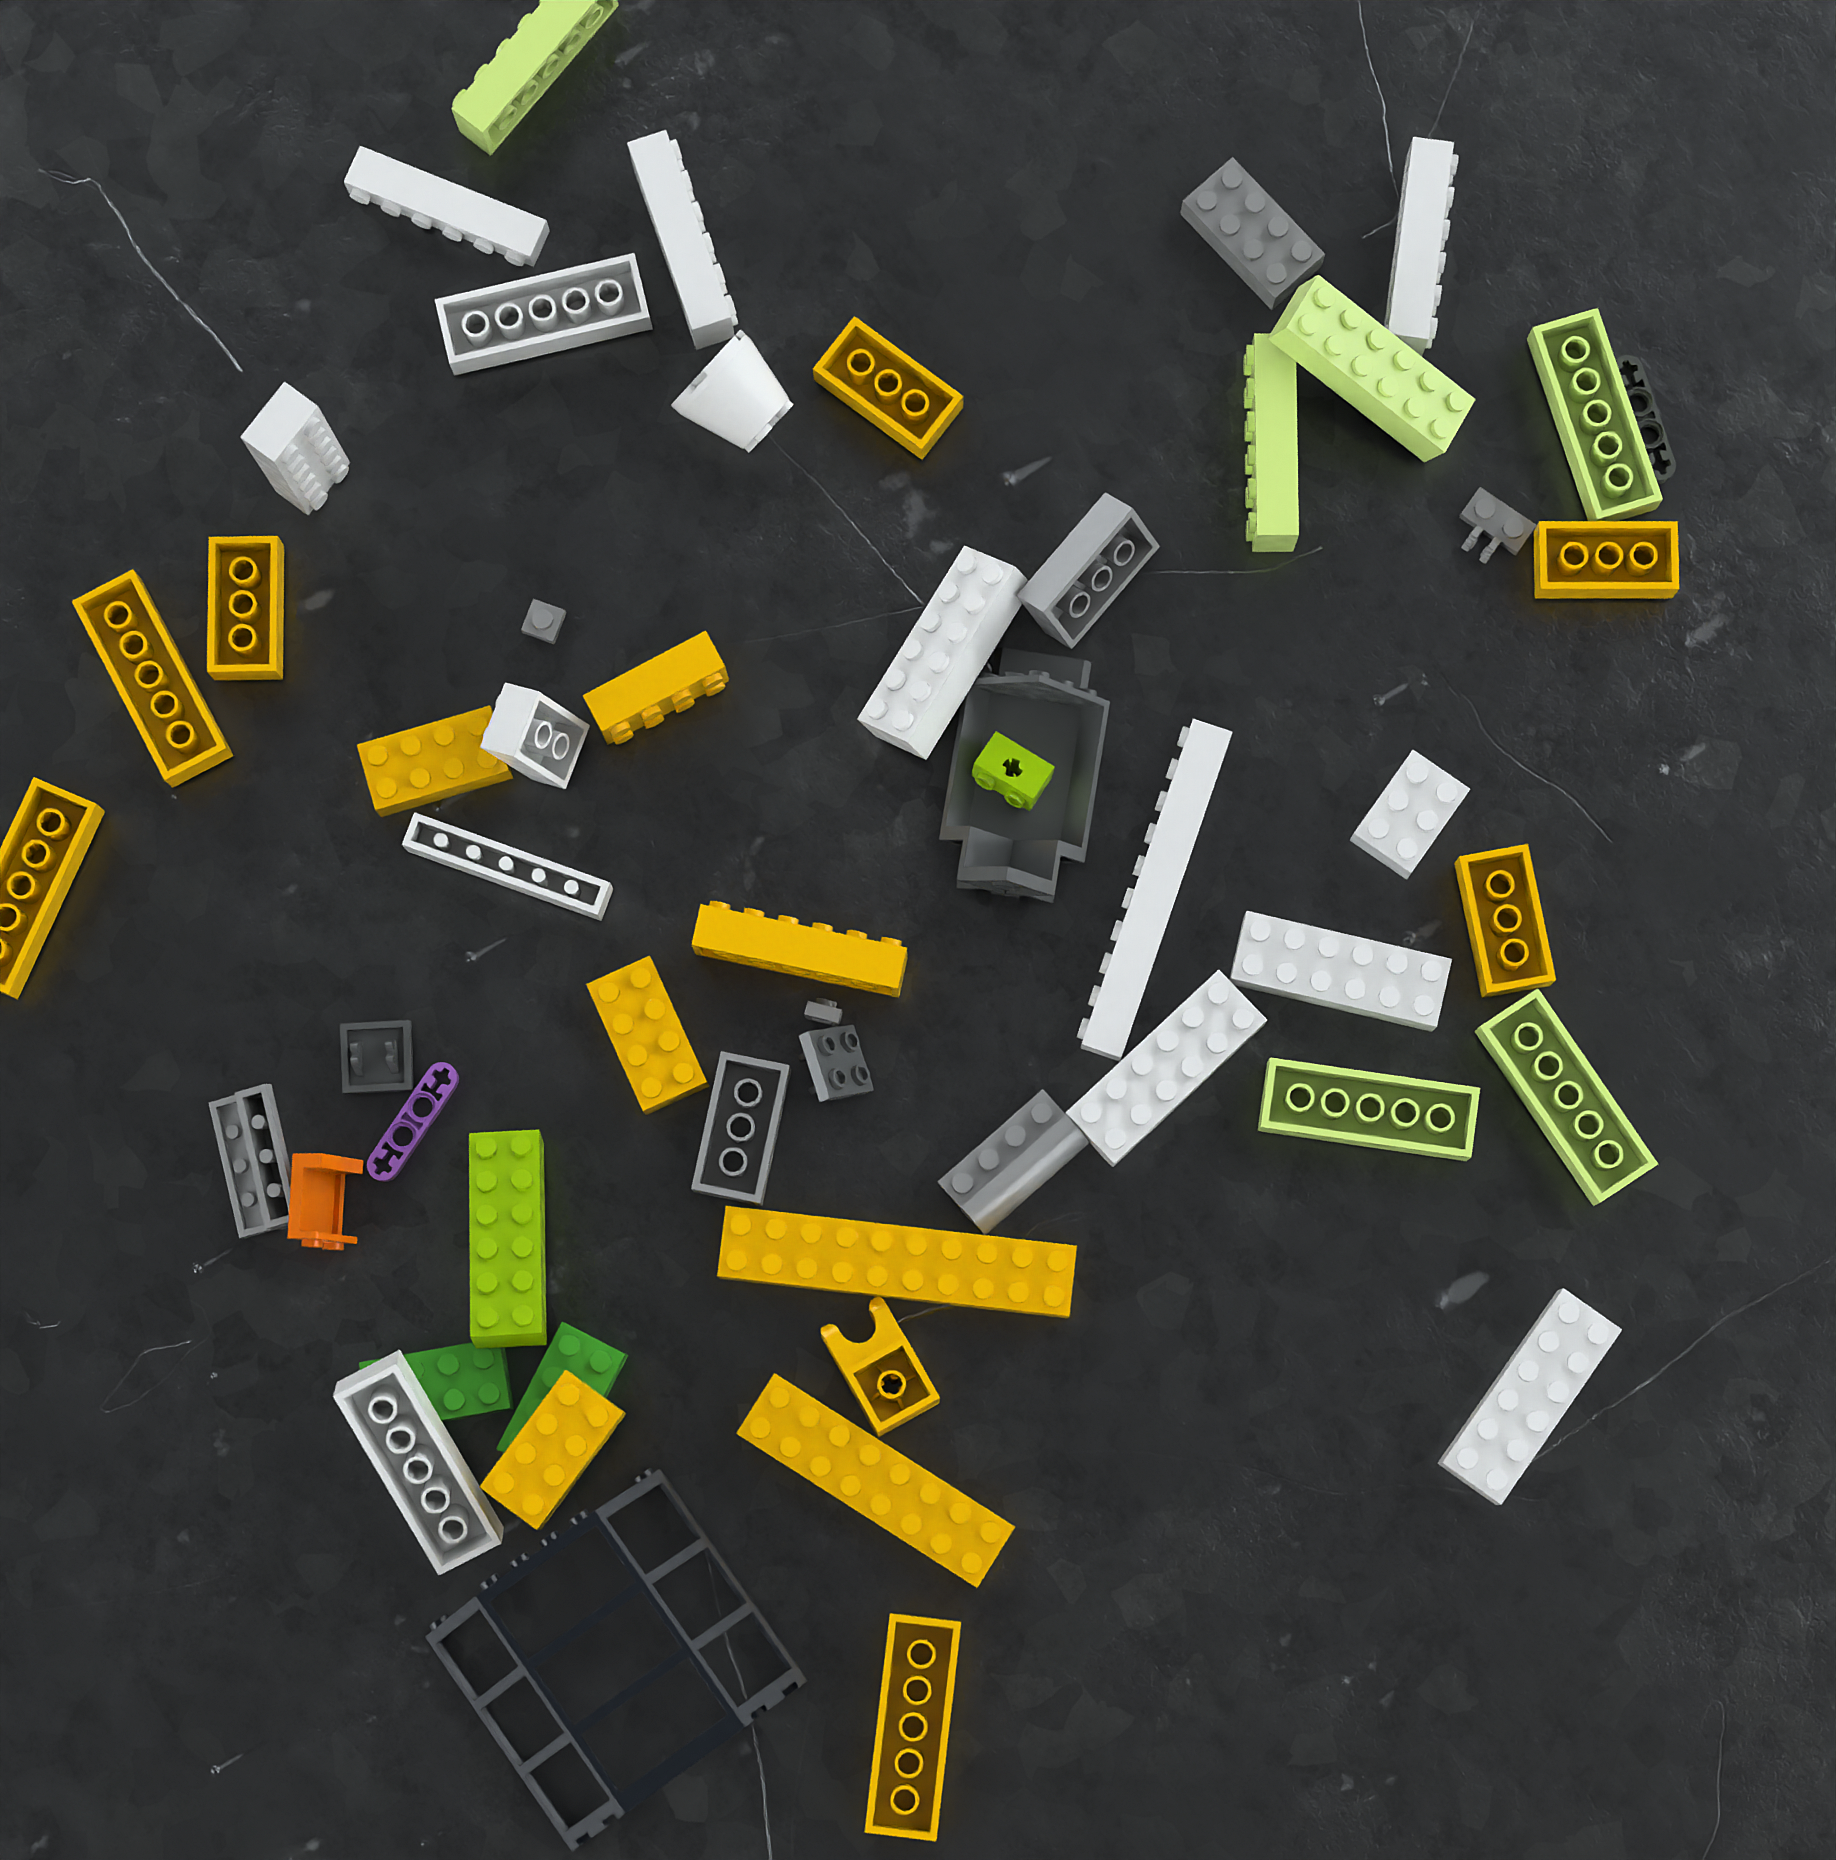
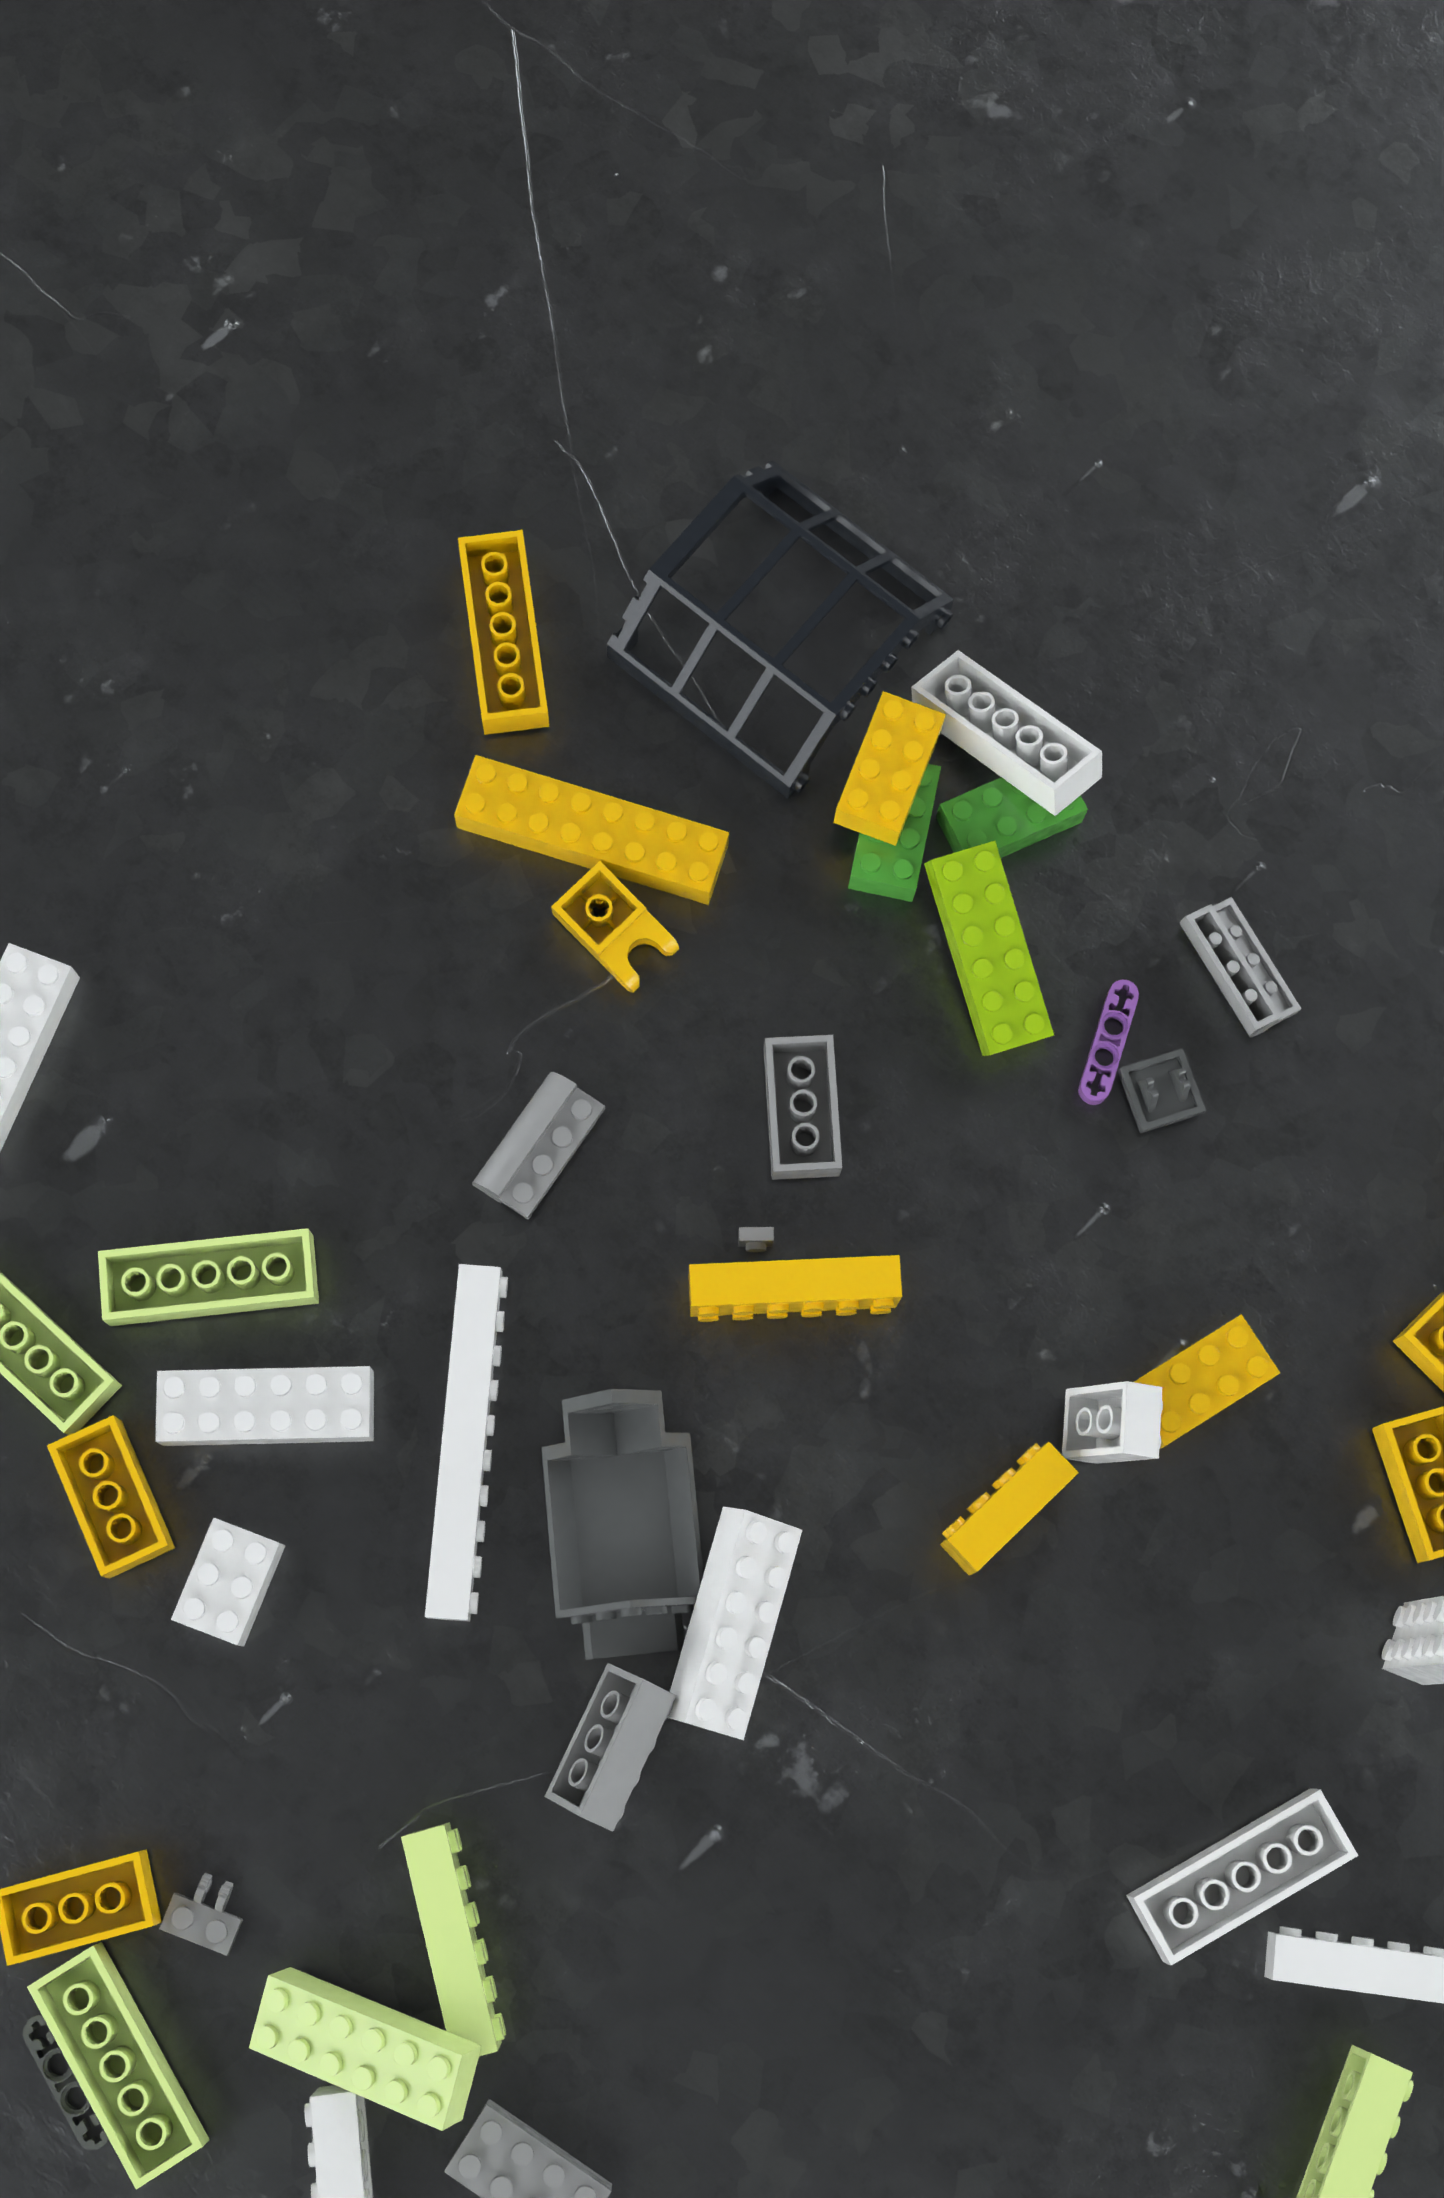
camera: 155 degrees right, 5 degrees down
orange panel [287,1153,363,1251] -> none
white brick [402,812,613,921] -> none
light grey plate [521,599,566,644] -> none
yellow brick [586,955,710,1115] -> none
white brick [627,130,738,350] -> none
white cone [671,329,794,452] -> none
yellow brick [717,1206,1077,1318] -> none
dark grey plate [798,1024,874,1102] -> none
yellow brick [813,316,963,460] -> none
lime brick [971,731,1055,811] -> none
white brick [1065,970,1267,1167] -> none

